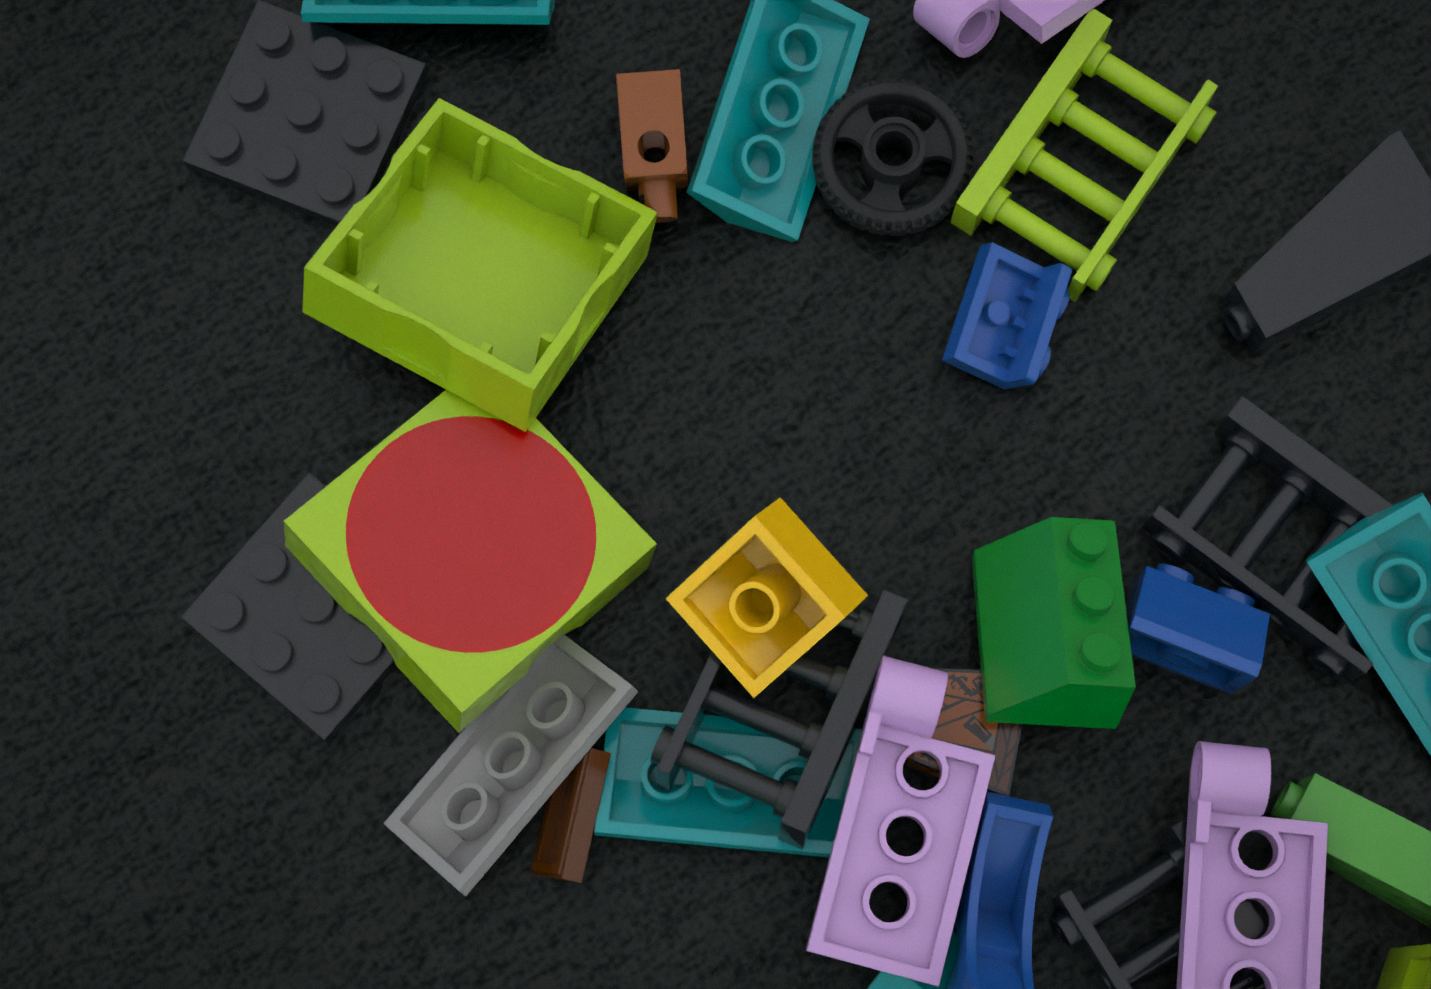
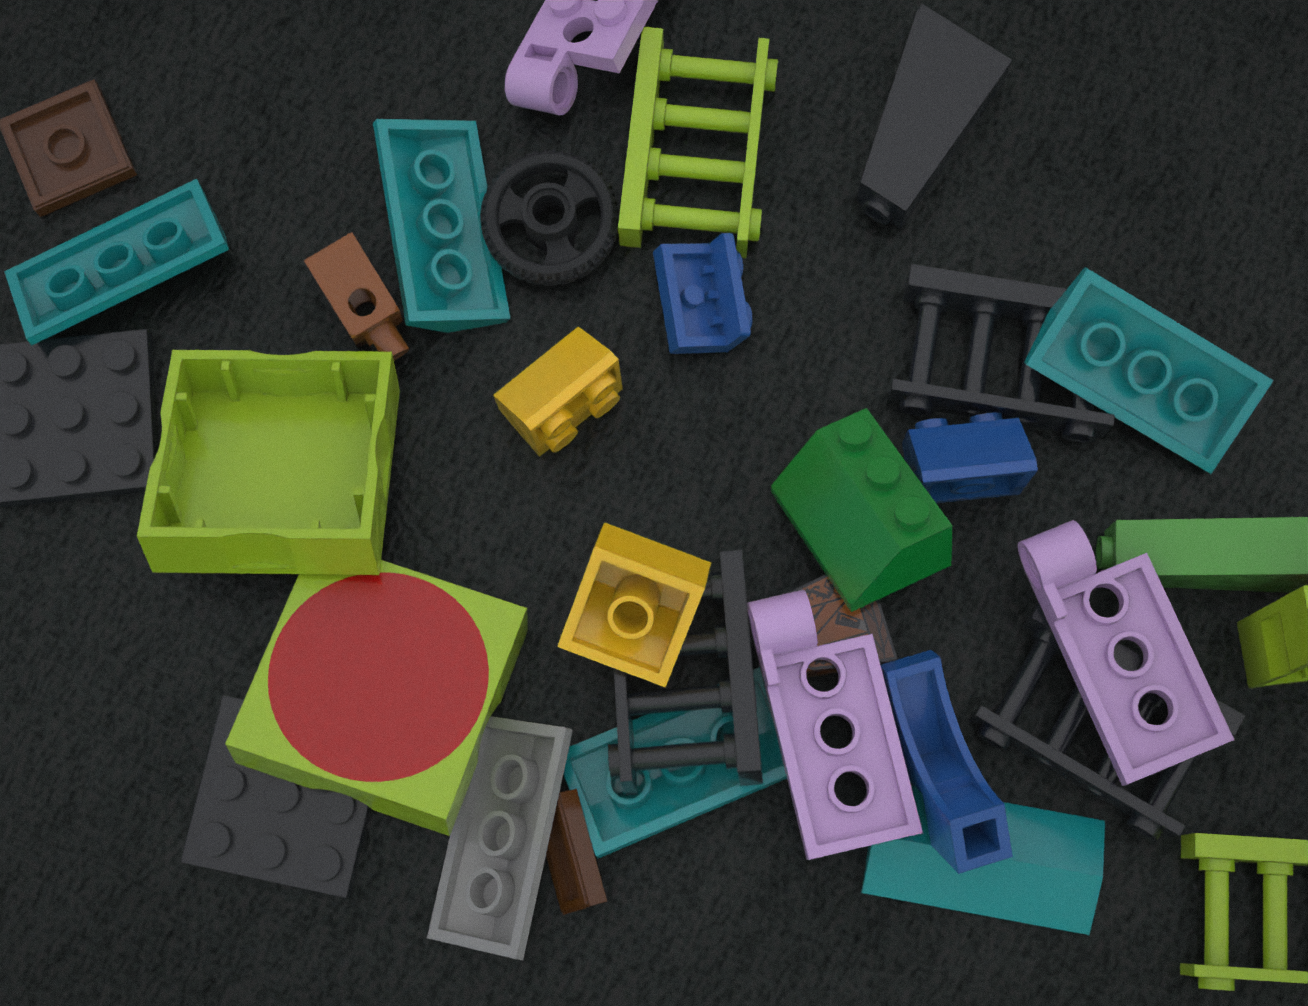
camera: 25 degrees left, 0 degrees up
none -> yellow slope [493,326,622,457]

